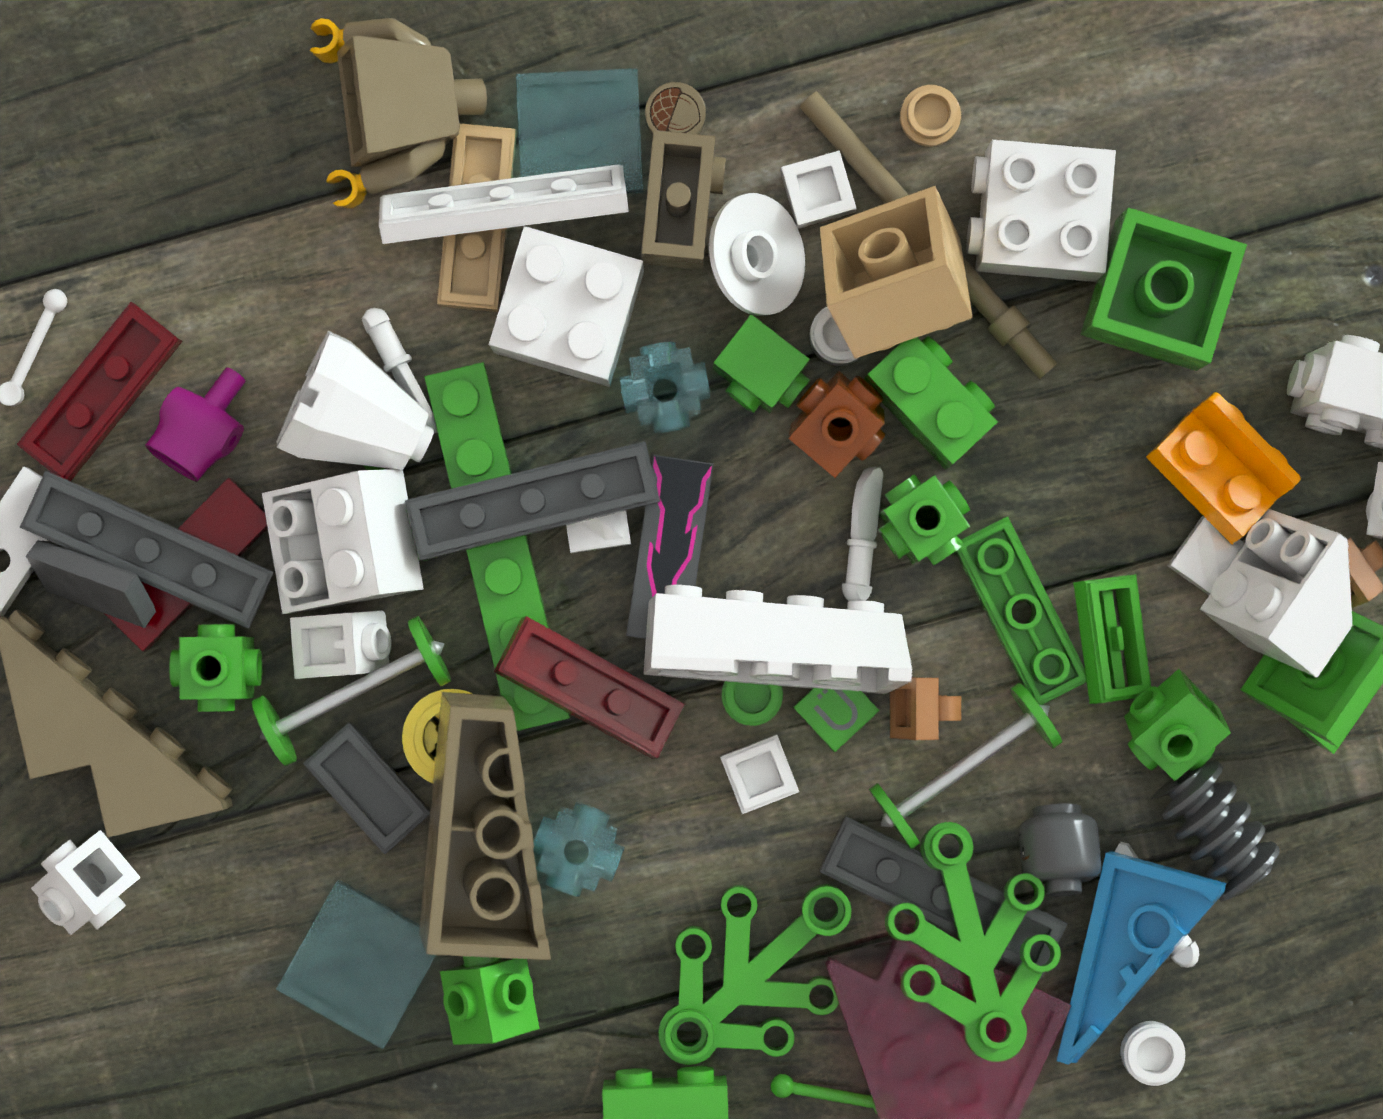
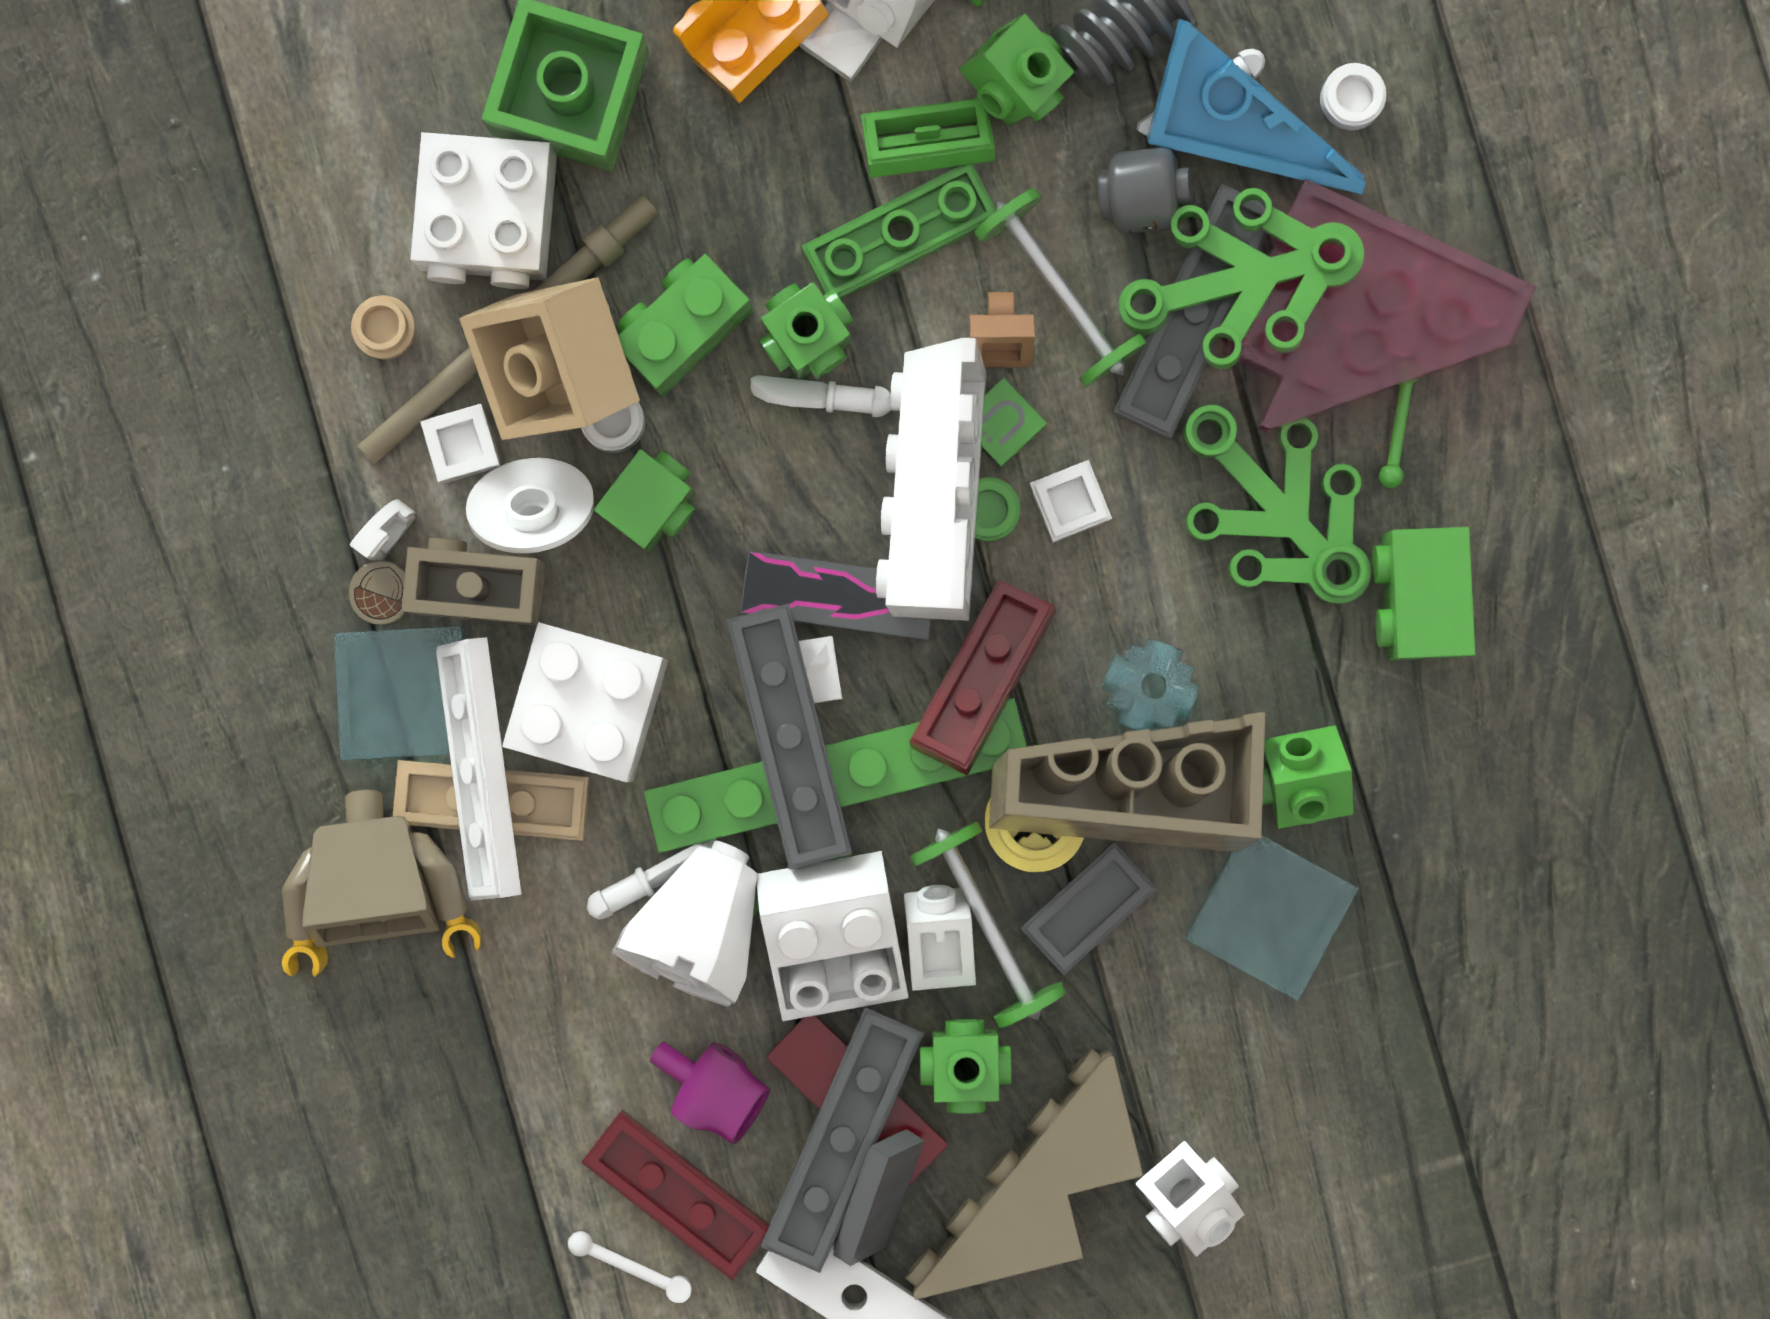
camera: 85 degrees left, 0 degrees up
clear light blue brick [619,342,710,433] -> none
dark orange brick [788,371,886,478] -> none
none -> white tile [349,499,416,561]

